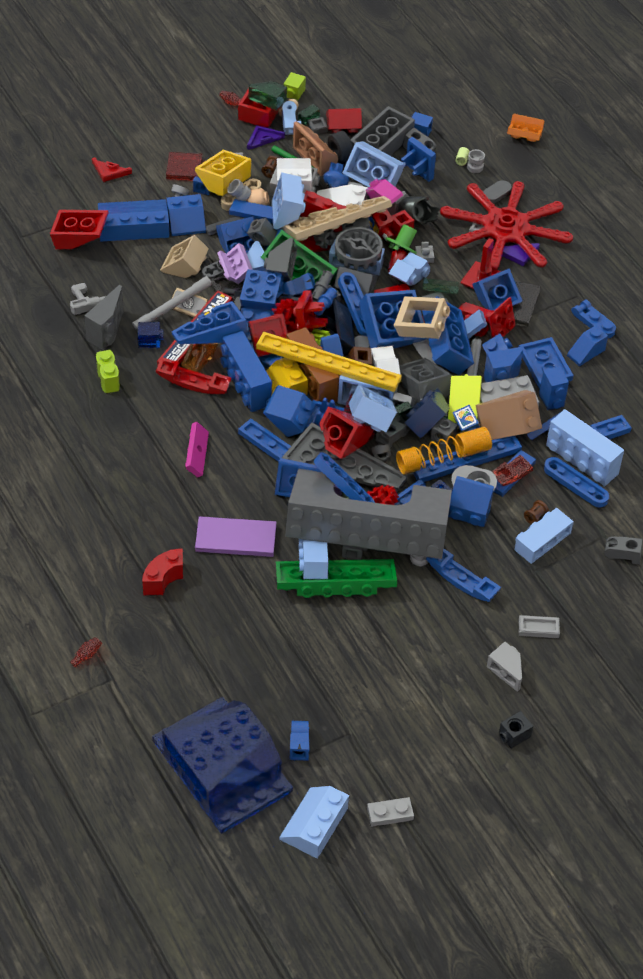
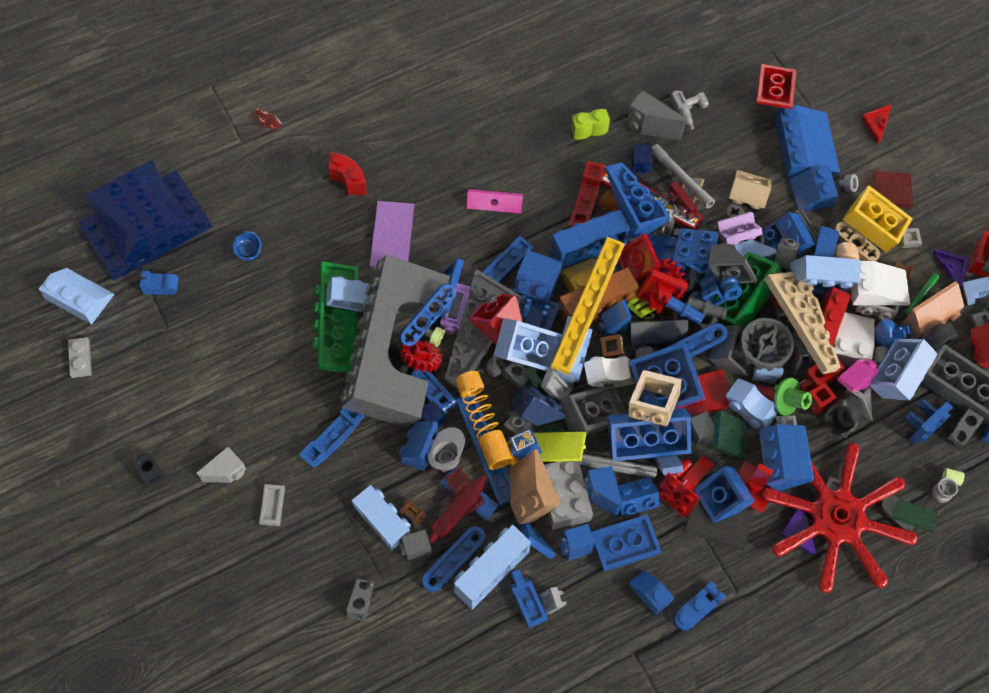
camera: 90 degrees right, 15 degrees up
light grey wheel [227,179,251,201] -> none
none -> blue hair [232,231,262,261]
none -> dark grey brick [399,530,431,561]
none -> dark red piece [428,475,487,543]
none -> light grey tile [539,587,567,614]
none -> dark red plate [669,181,697,221]
none -> blue wheel [719,276,742,301]
none -> blue slope [759,424,814,491]
none -> clear green tile [892,499,938,533]

